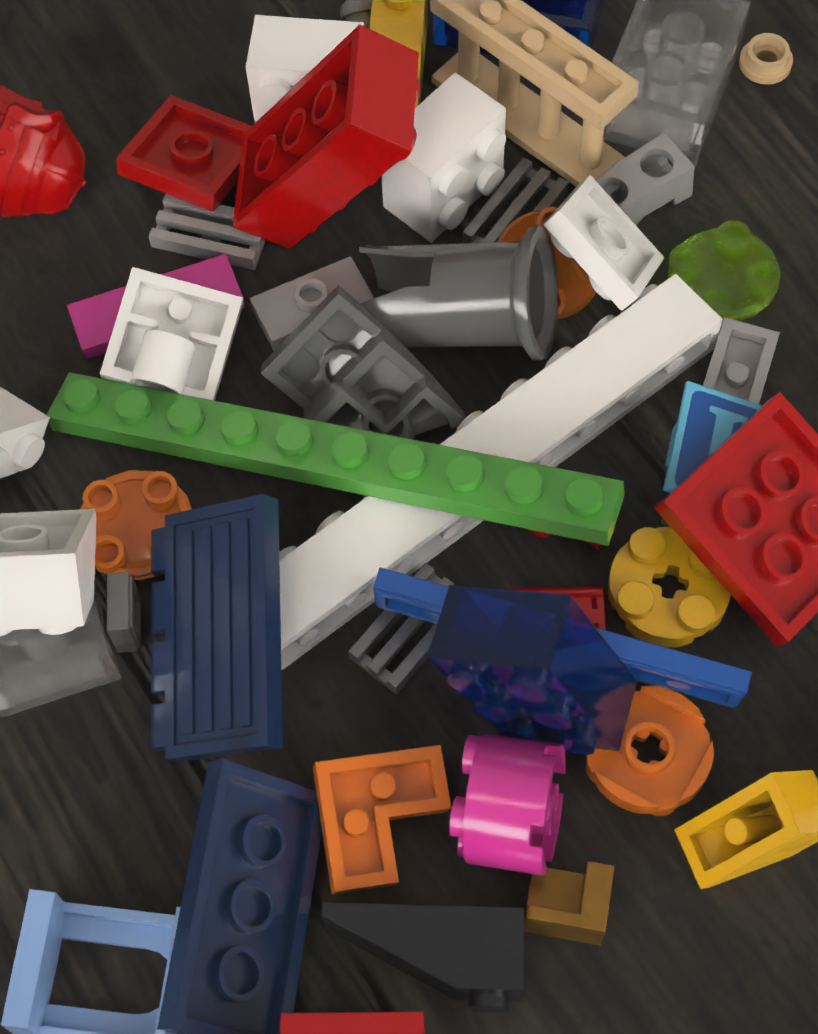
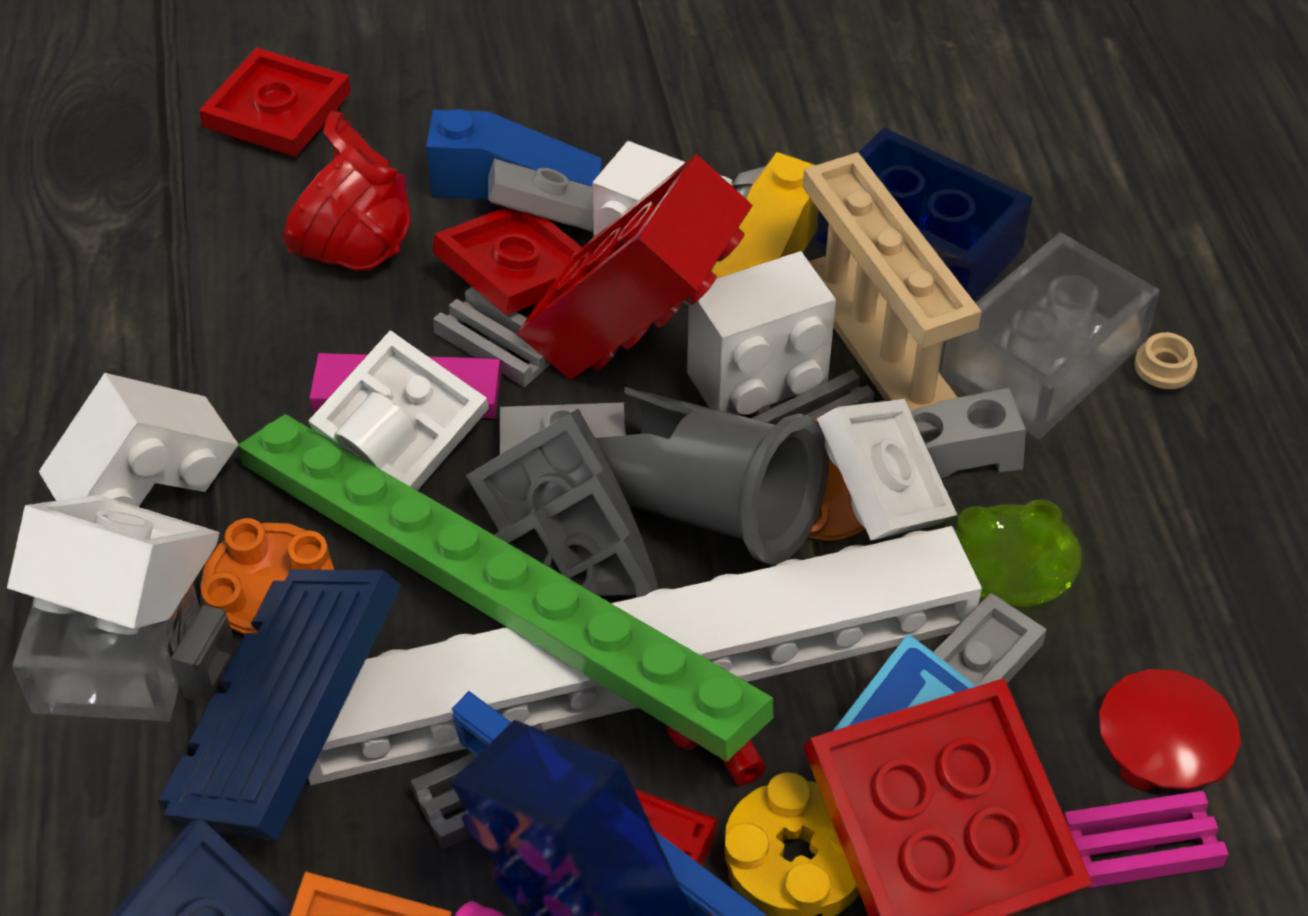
camera: 20 degrees right, 15 degrees down
none -> blue slope [426,109,602,200]
none -> light grey plate [488,158,594,232]

